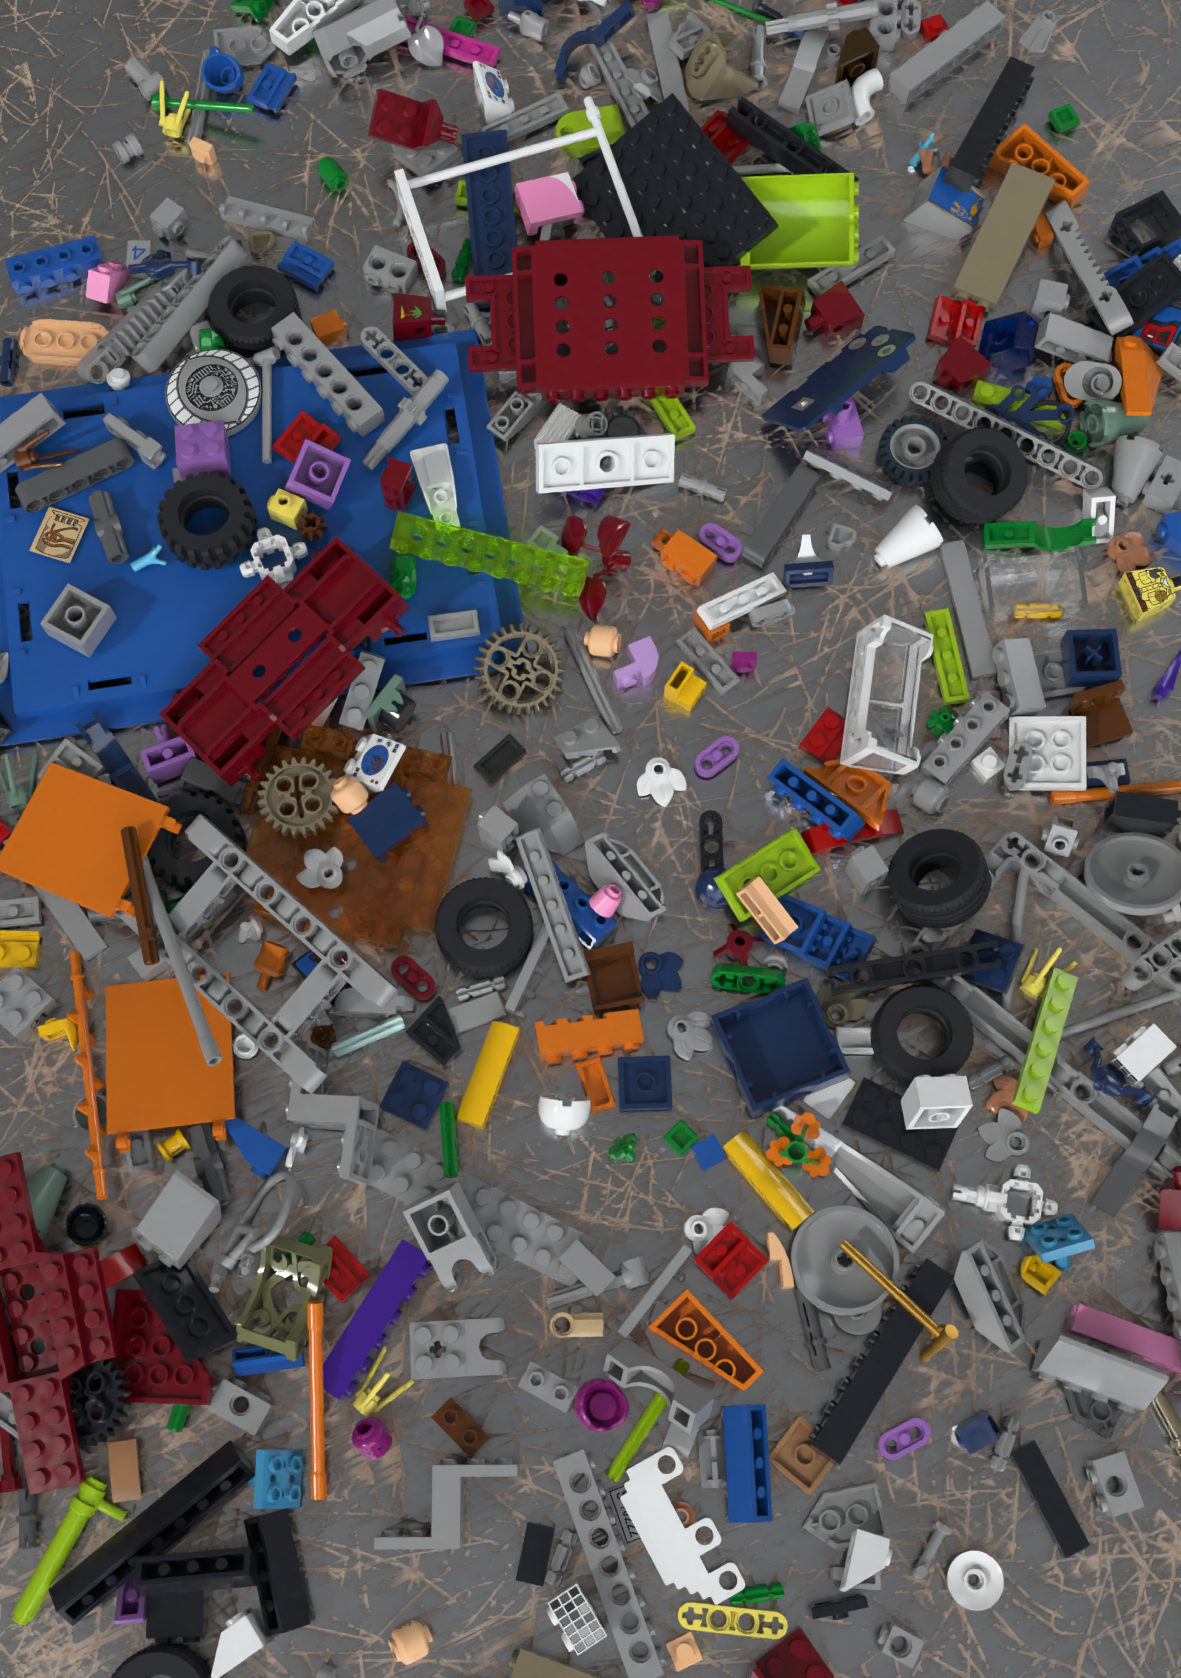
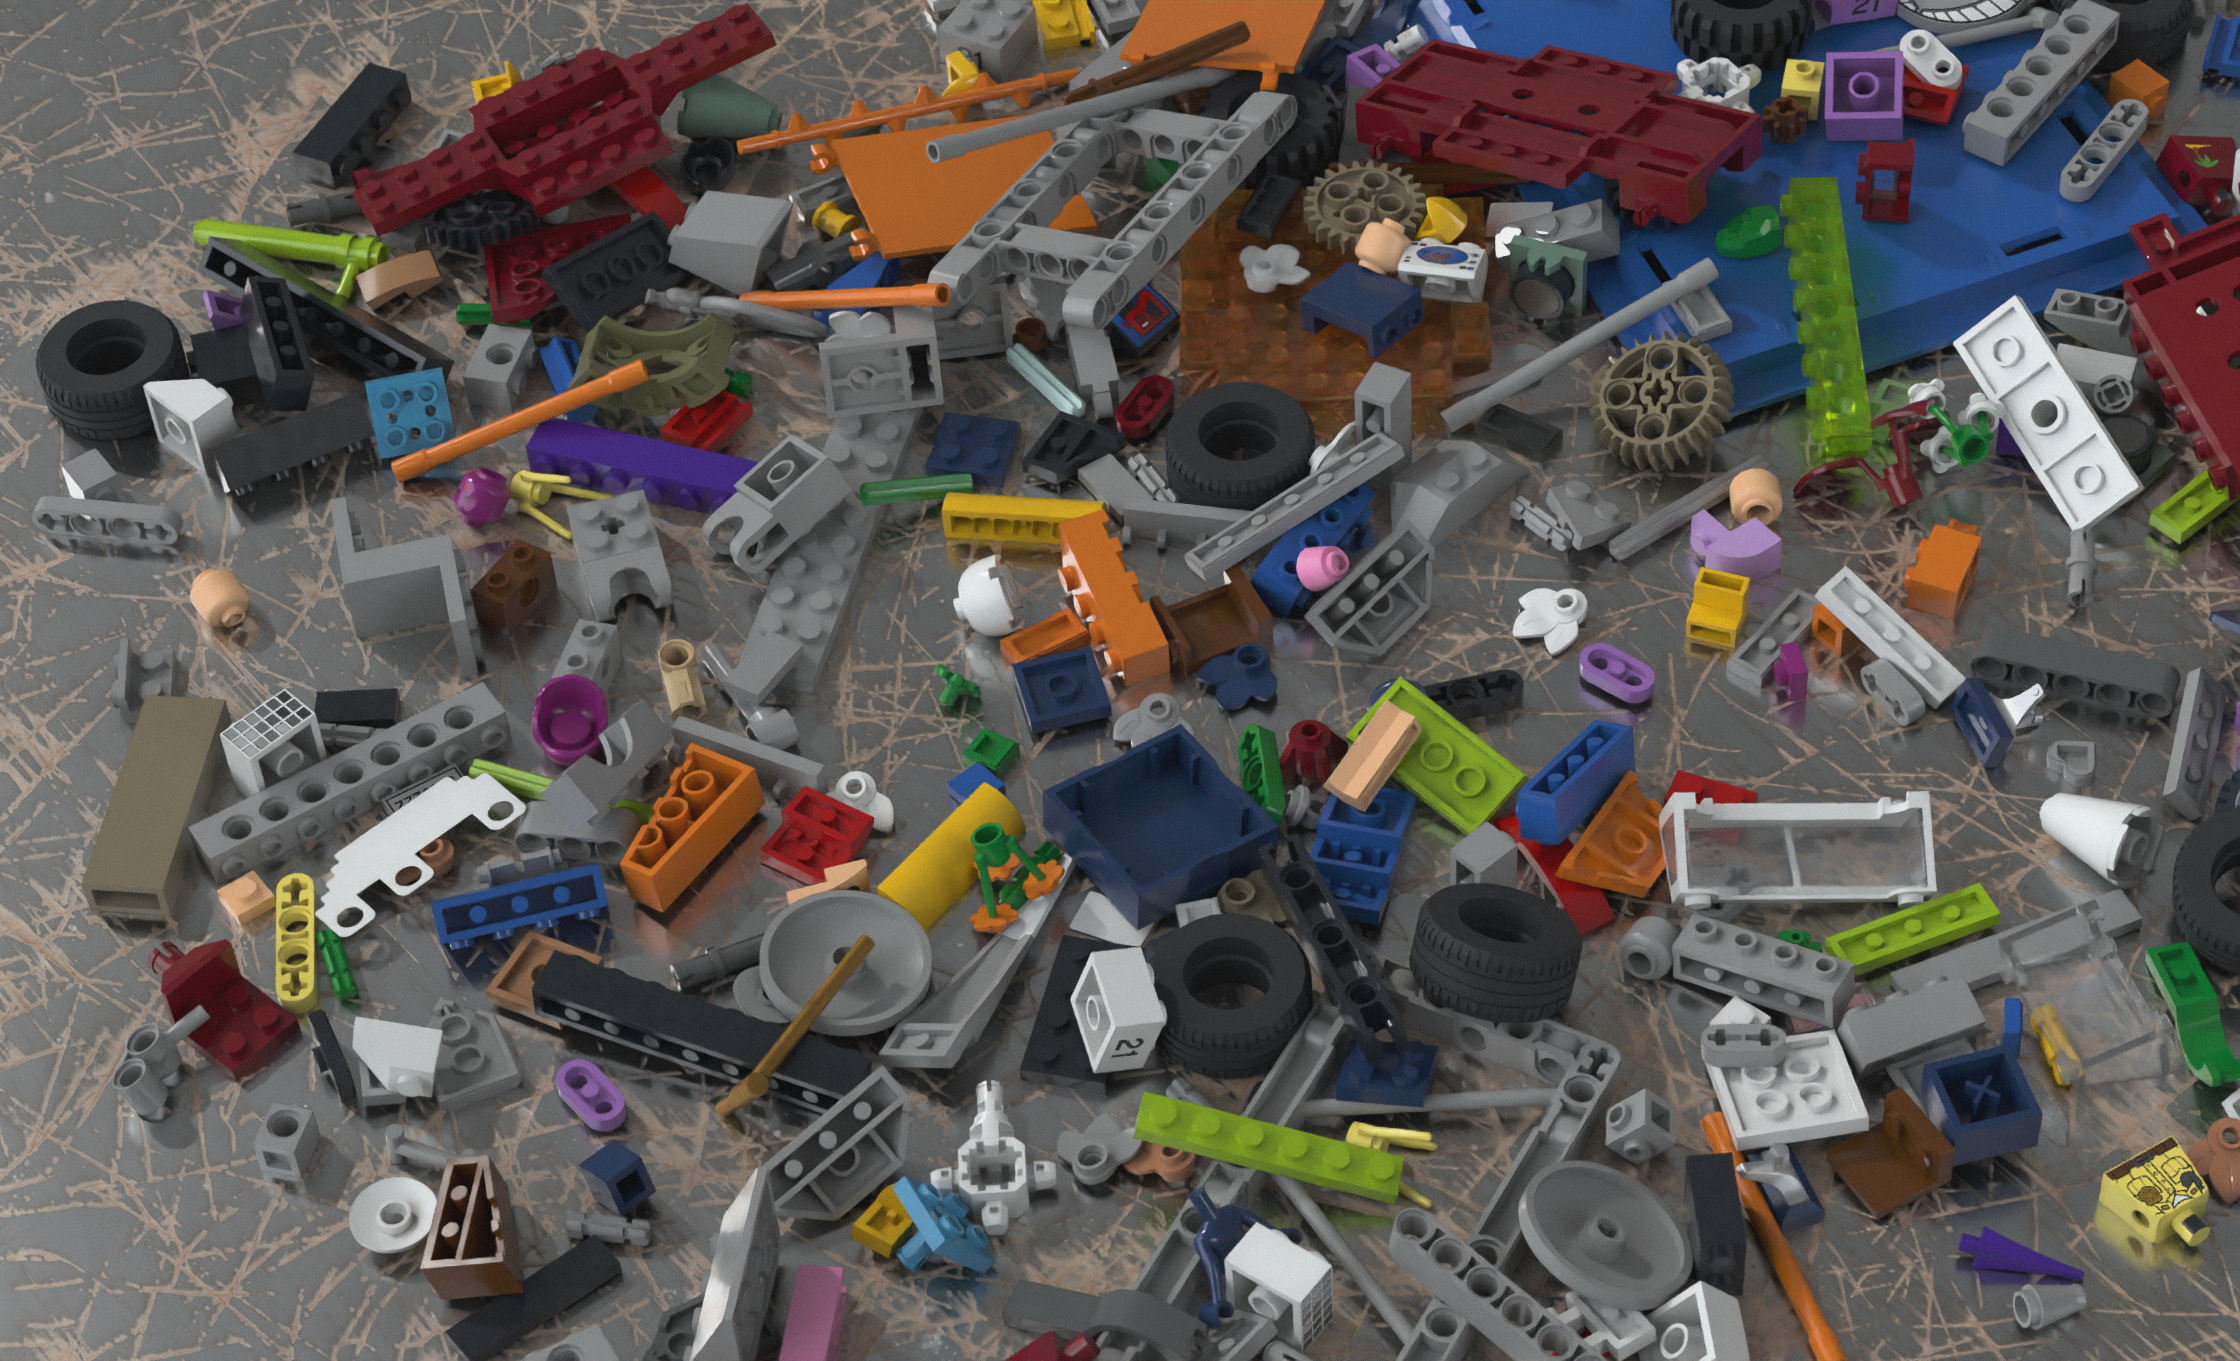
camera: 80 degrees right, 25 degrees down
light grey piece [362,369,449,471] -> none
white piece [410,443,461,535] -> none
medium lavender plate [699,523,742,563] -> none
none -> reddish brown wedge [421,1155,524,1300]
none -> orange piece [739,283,951,311]
none -> black plate [1236,172,1301,239]
none -> white piece [1384,24,1429,61]
none -> yellow plate [1414,197,1468,245]
none -> light grey piece [1439,257,1719,433]
none -> white plate [1899,29,1962,90]
none -> plant [1908,378,2006,473]
none -> blue tile [2001,997,2023,1059]

